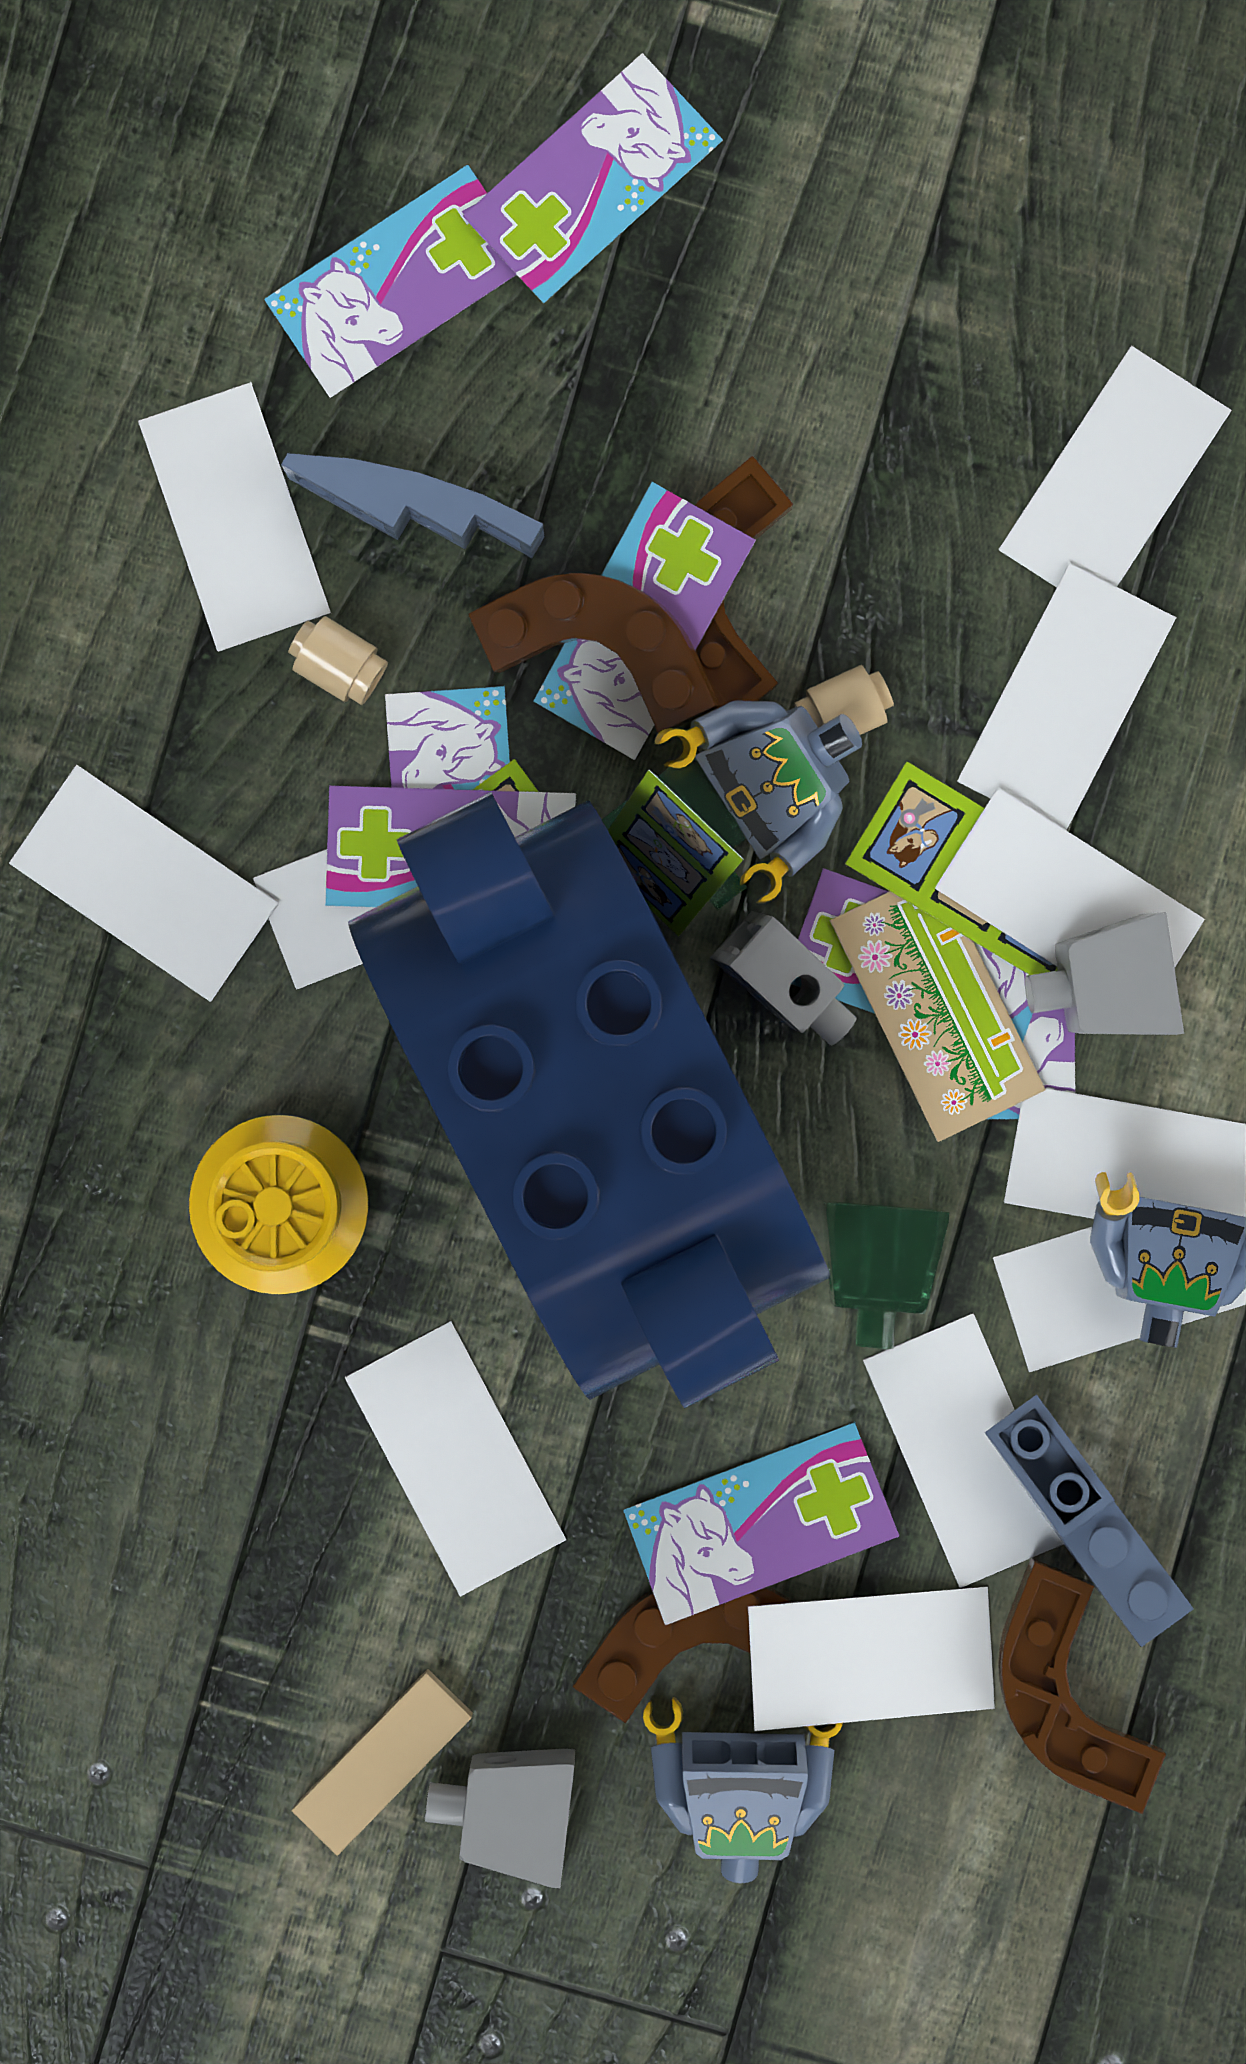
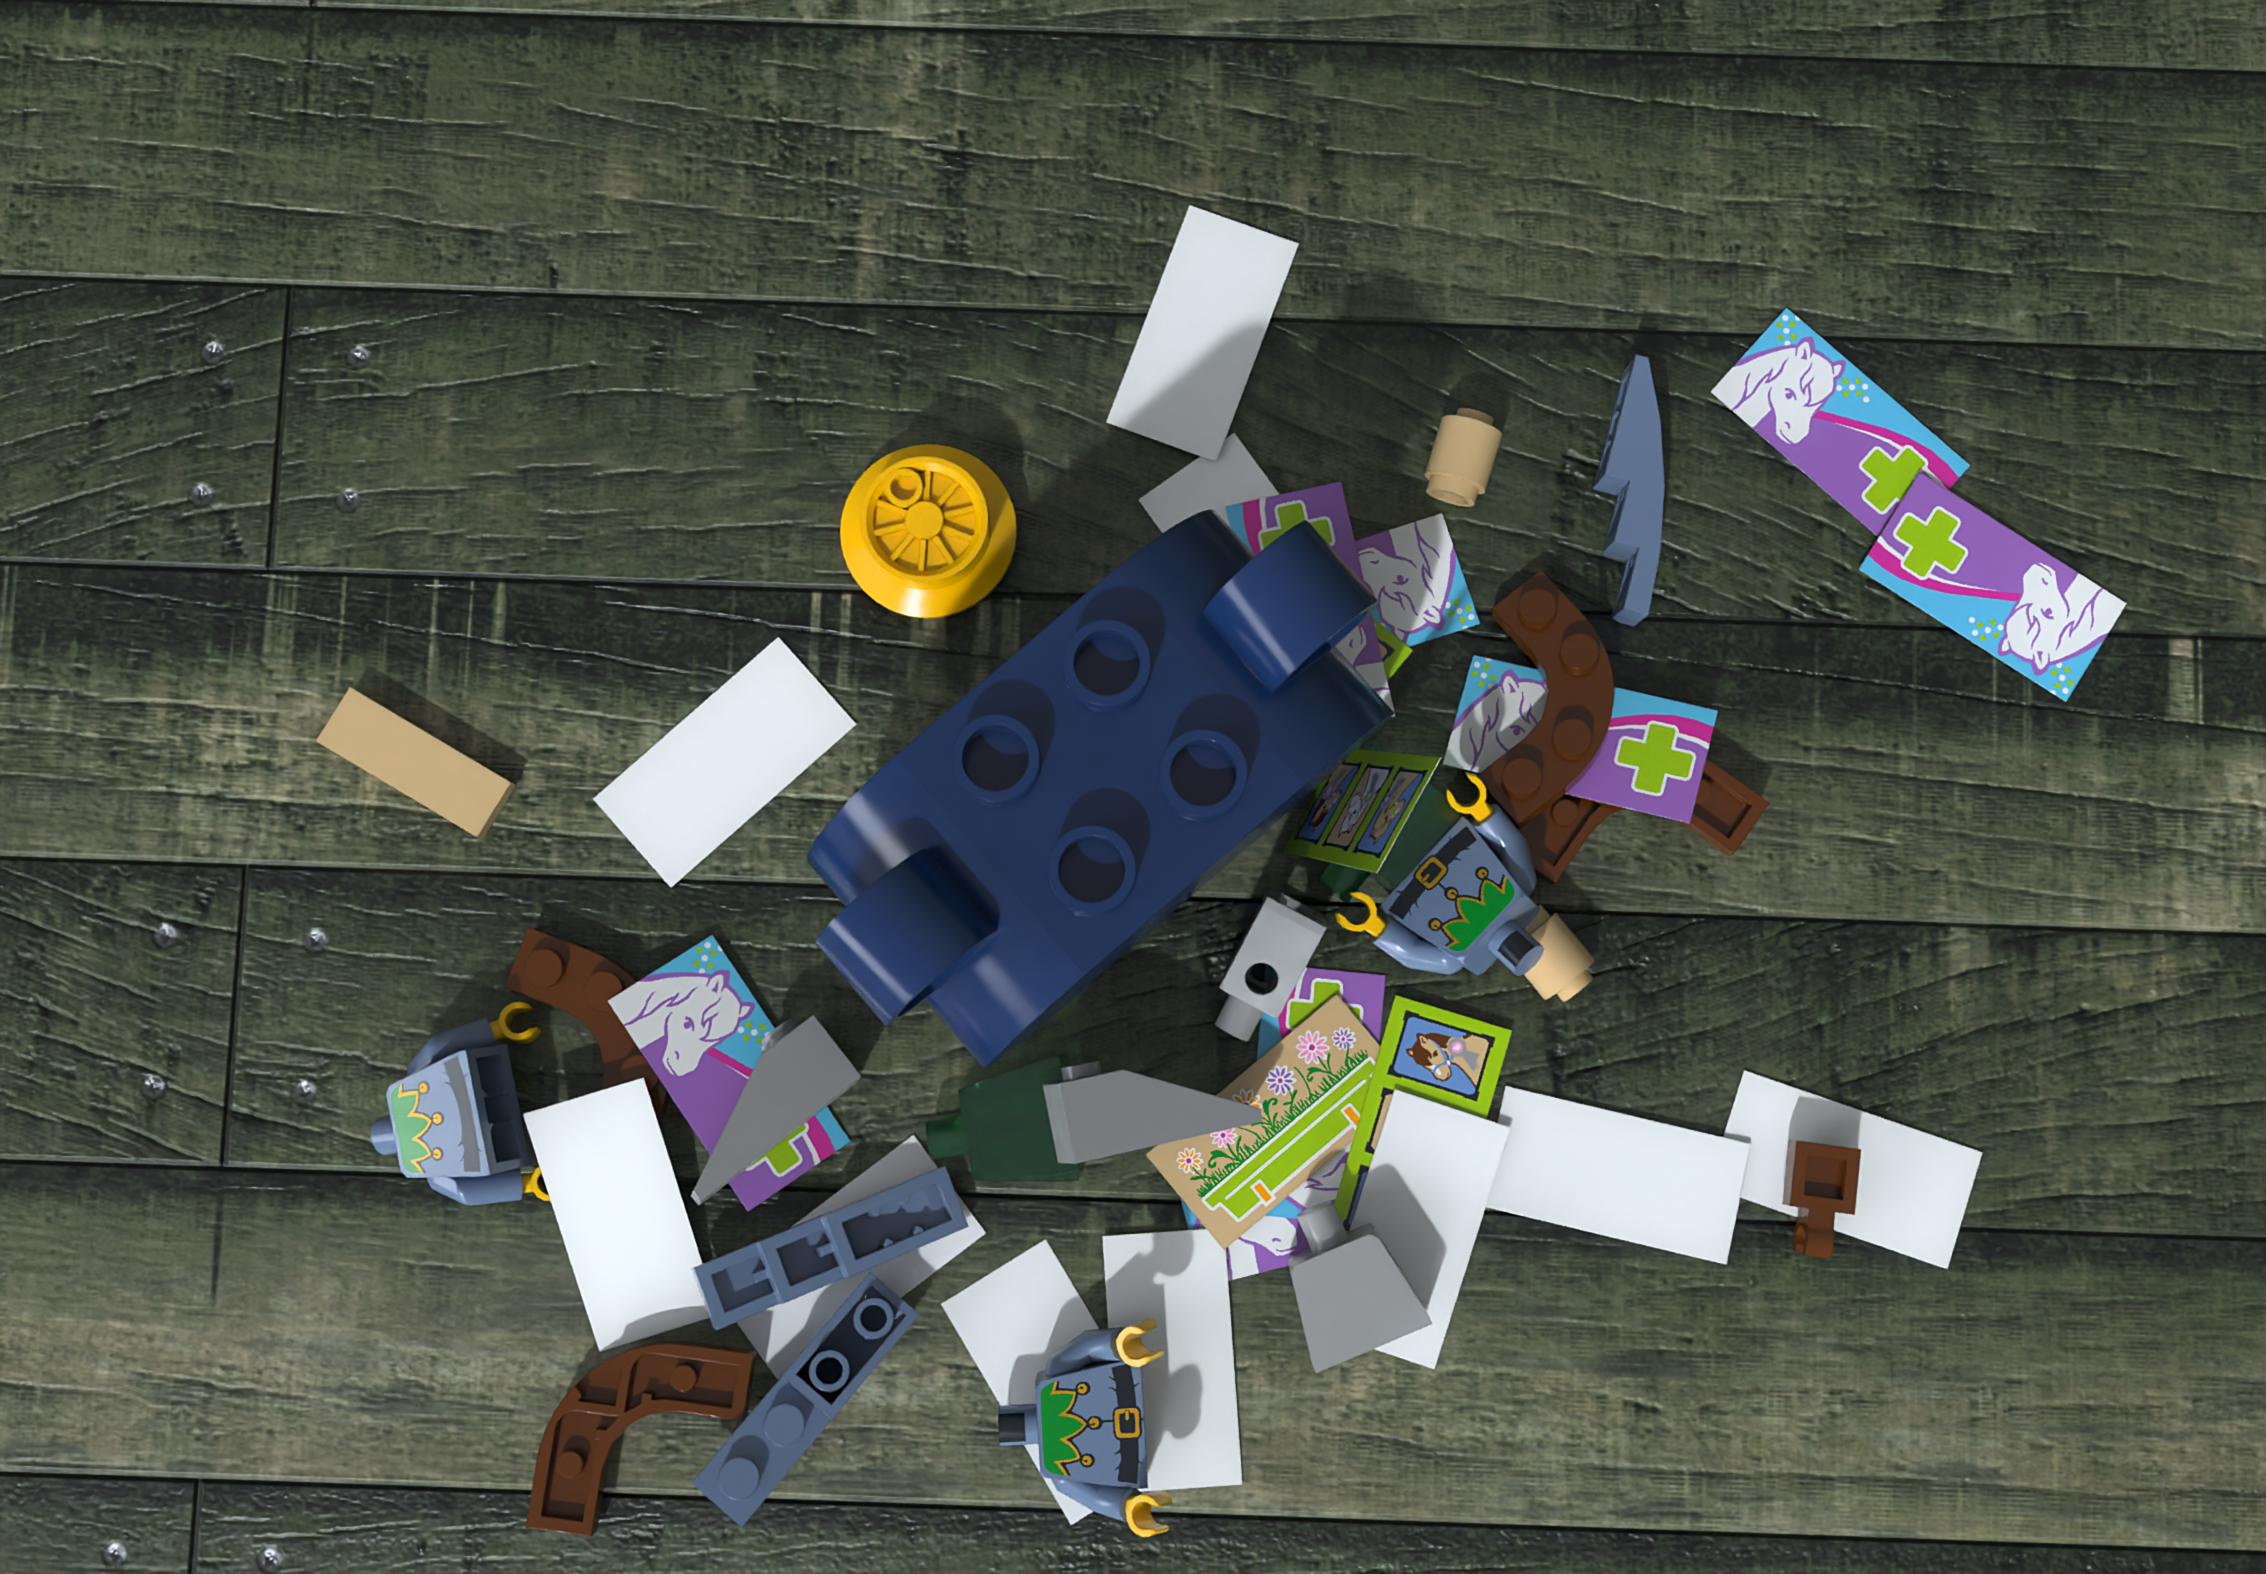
camera: 80 degrees right, 5 degrees down
white sticker [138,382,331,652] -> none
light grey torso [425,1749,575,1888] -> none
none -> light grey slope [691,1015,862,1206]
none -> sand blue slope [691,1166,969,1330]
none -> light grey slope [1043,1060,1263,1164]
none -> reddish brown plate [1782,1139,1861,1259]

